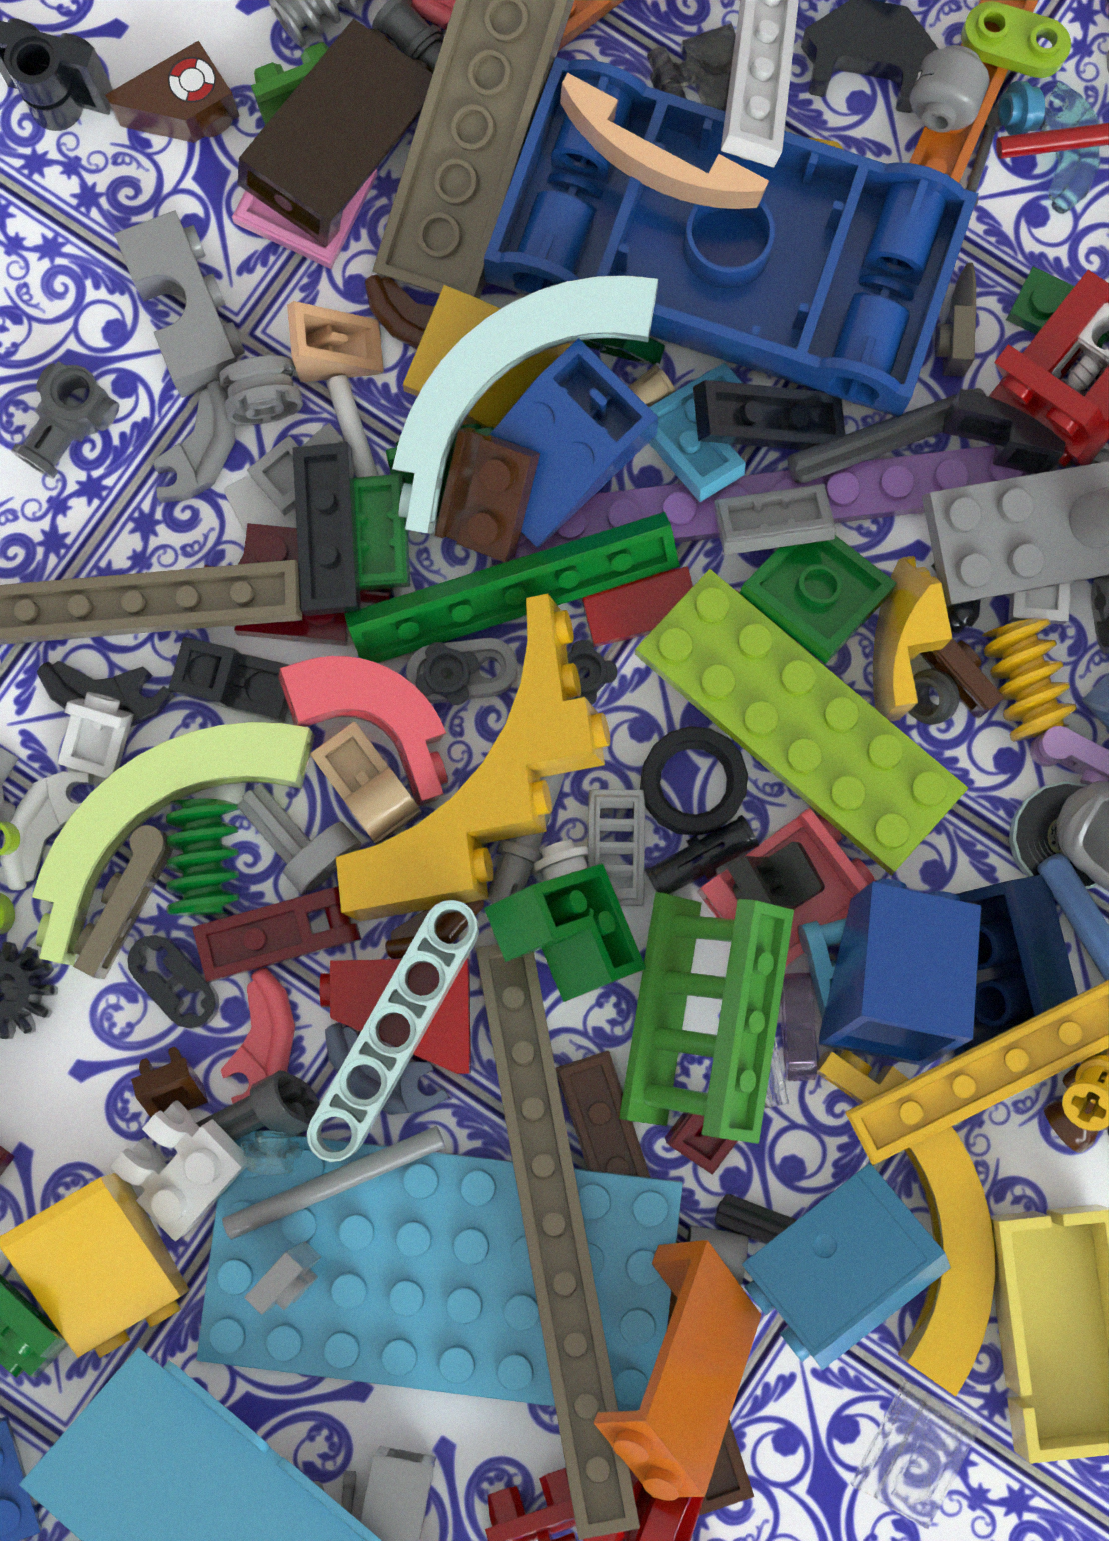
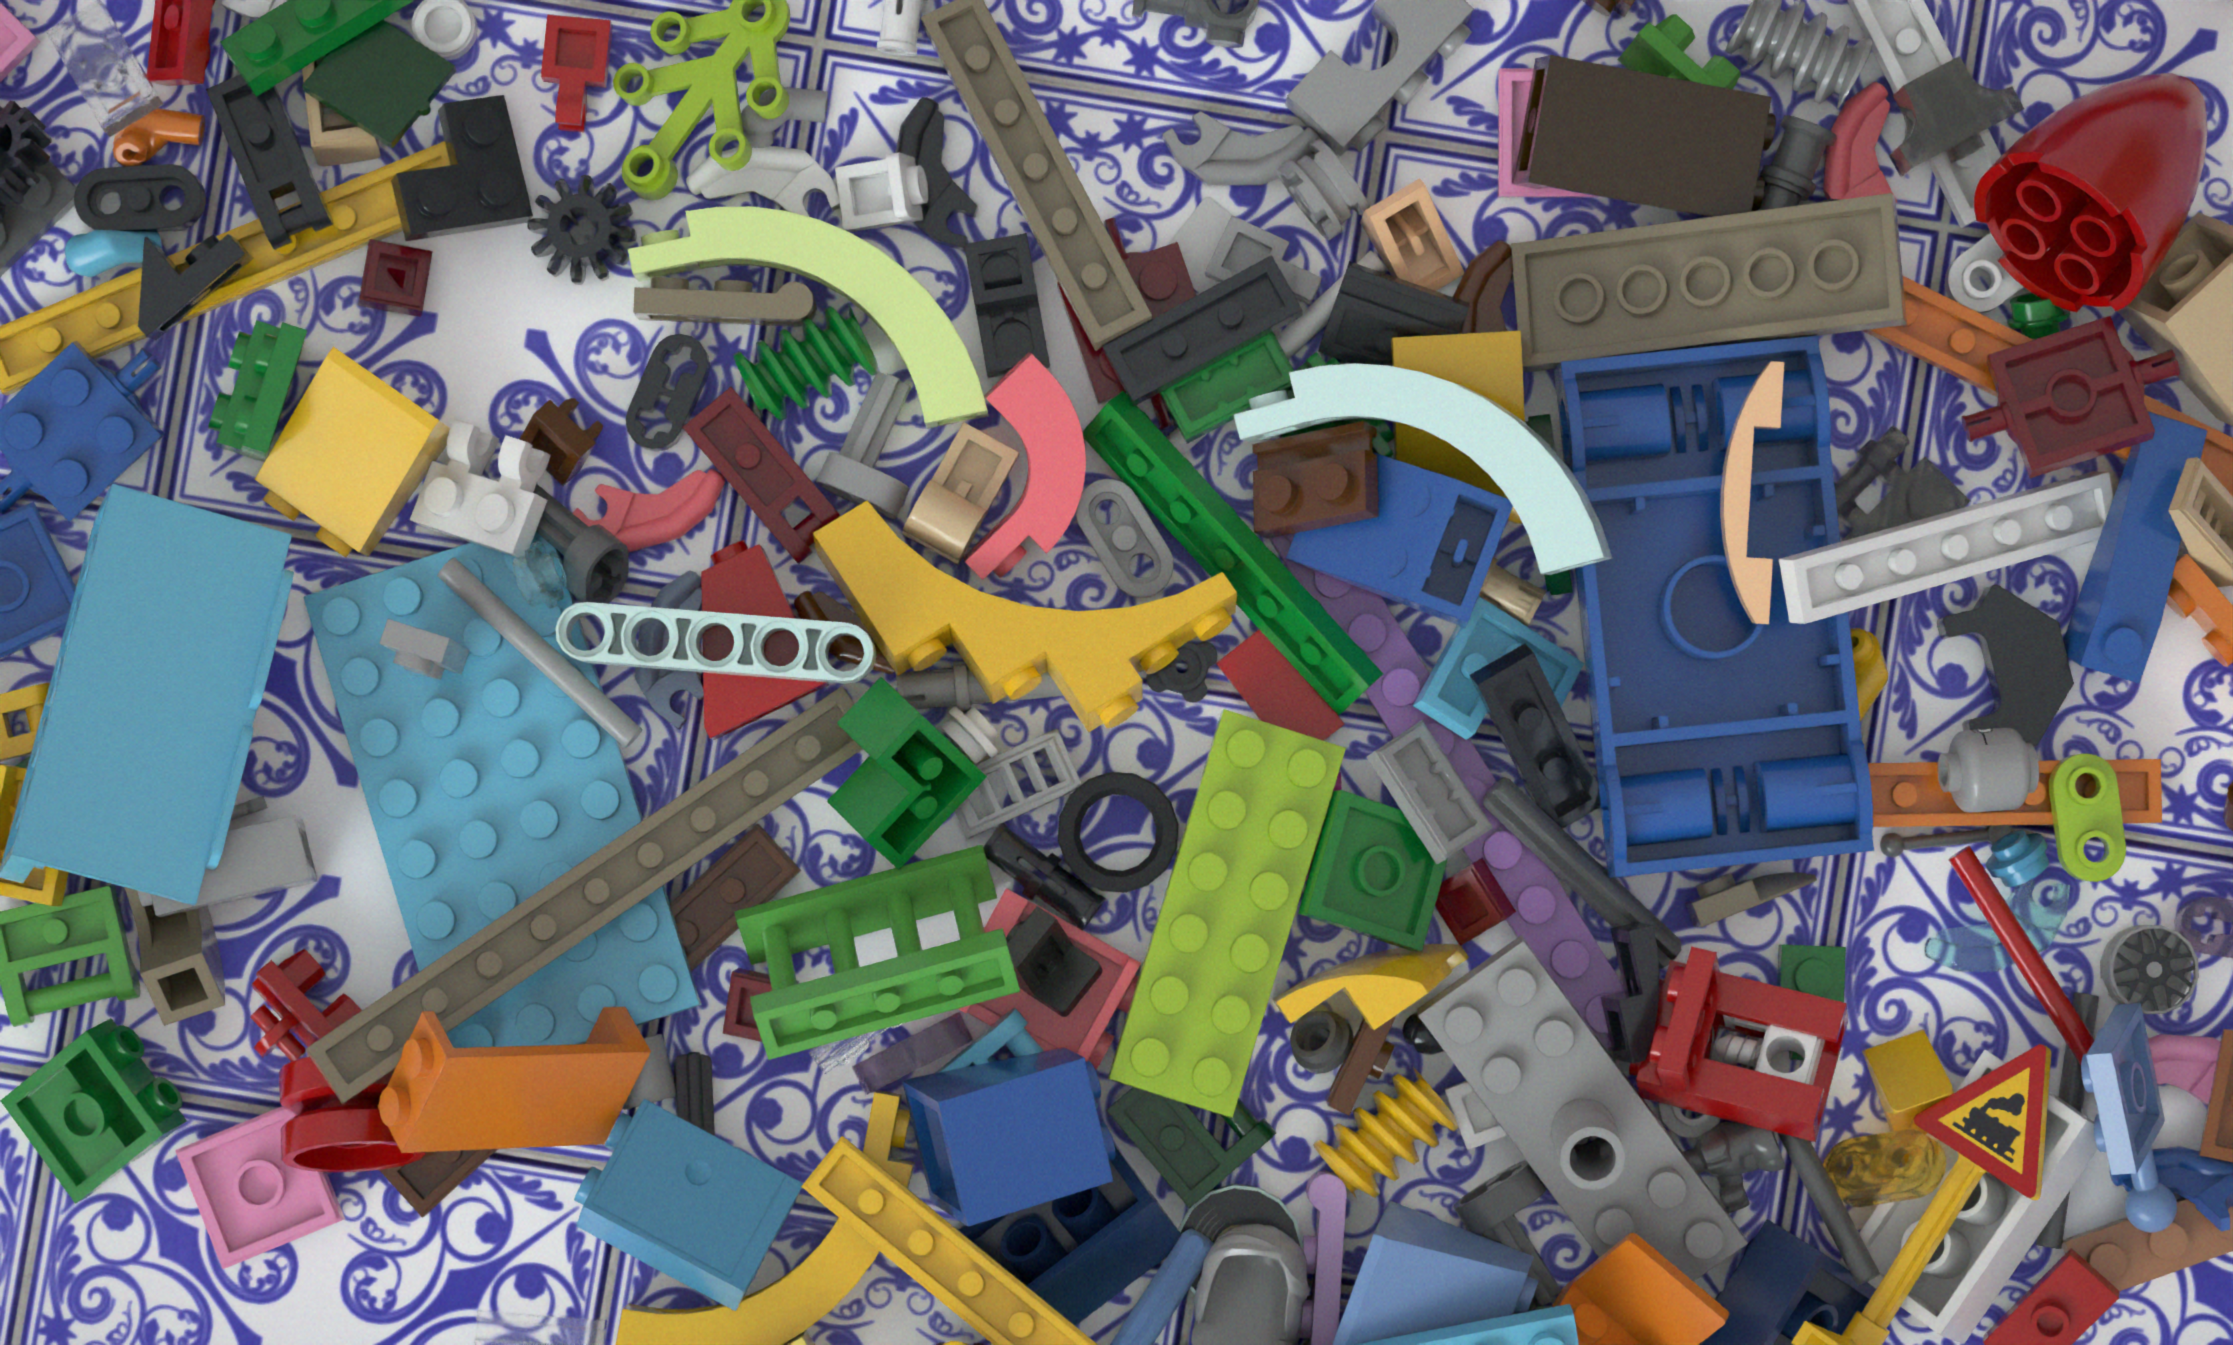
camera: 65 degrees right, 5 degrees up
black plate [415,642,479,705] -> none
none -> dark green plate [1106,1087,1277,1209]
none -> black plate [1318,261,1470,366]
none -> dark red tile [1435,858,1516,946]

